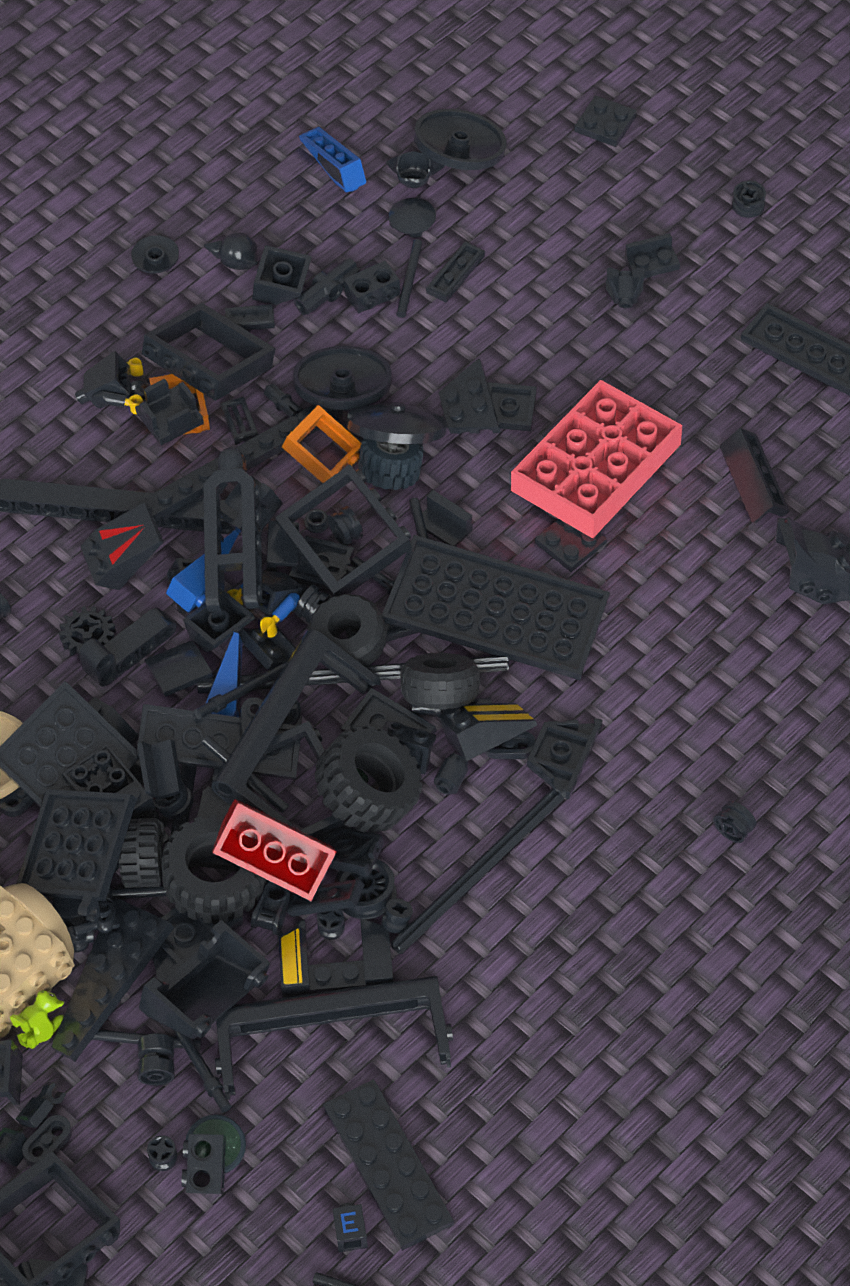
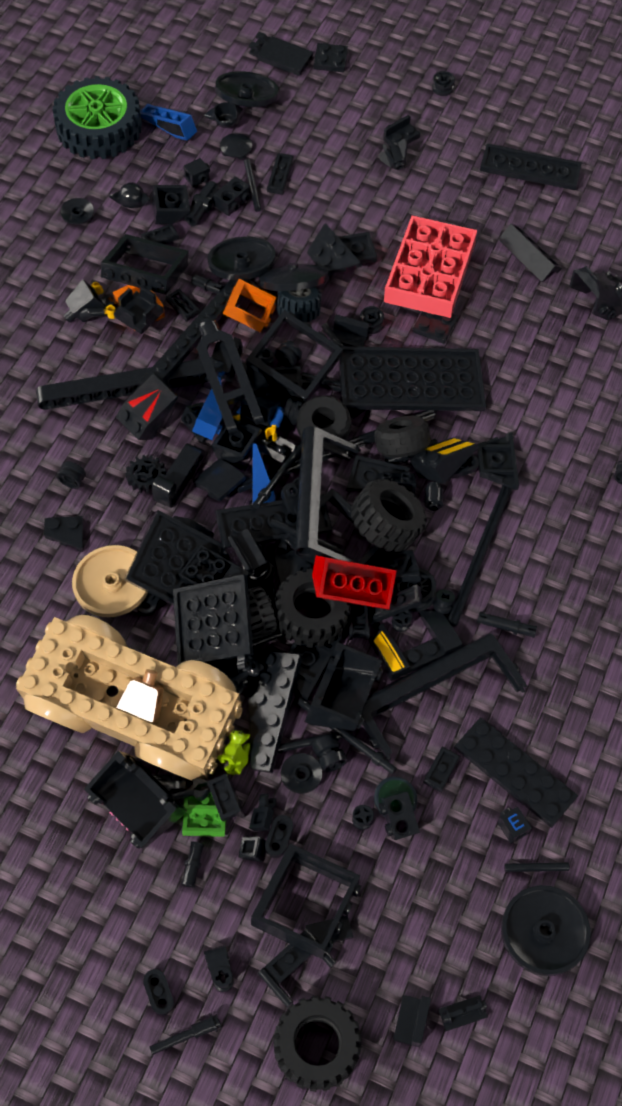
camera: 25 degrees left, 5 degrees up
none -> black wheel [52,76,142,159]
none -> black brick [184,158,210,187]
none -> black tile [249,32,313,76]
none -> black dish [281,753,322,794]
none -> black wheel [360,306,384,334]
none -> black plate [423,746,460,793]
none -> black pin [477,611,537,638]

